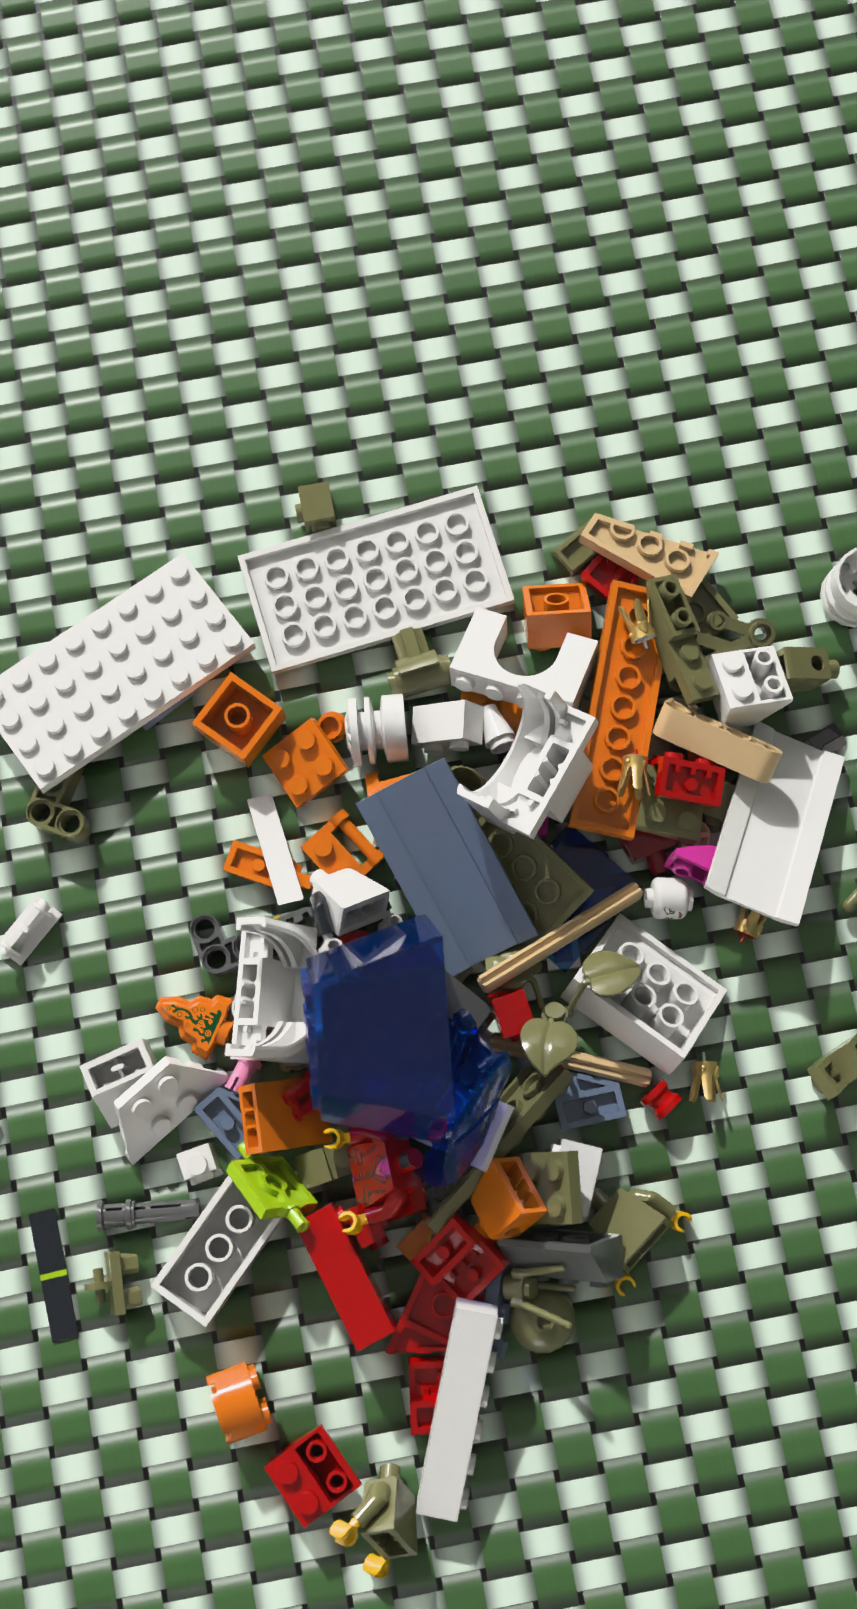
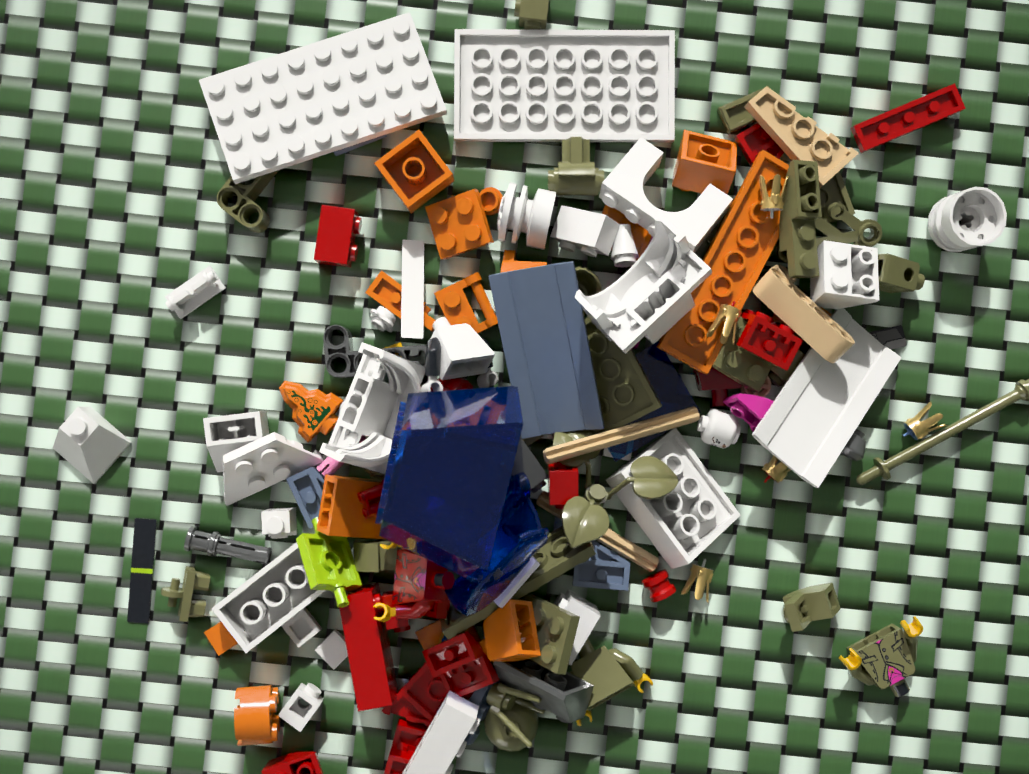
camera: 10 degrees right, 10 degrees up
none -> orange tile [204,622,238,656]
none -> white brick [278,683,324,732]
none -> white plate [282,607,322,648]
none -> red brick [314,205,362,268]
none -> white tile [315,629,348,670]
none -> white plate [370,306,396,332]
none -> dark grey cone [840,429,867,461]
none -> red plate [850,83,966,153]

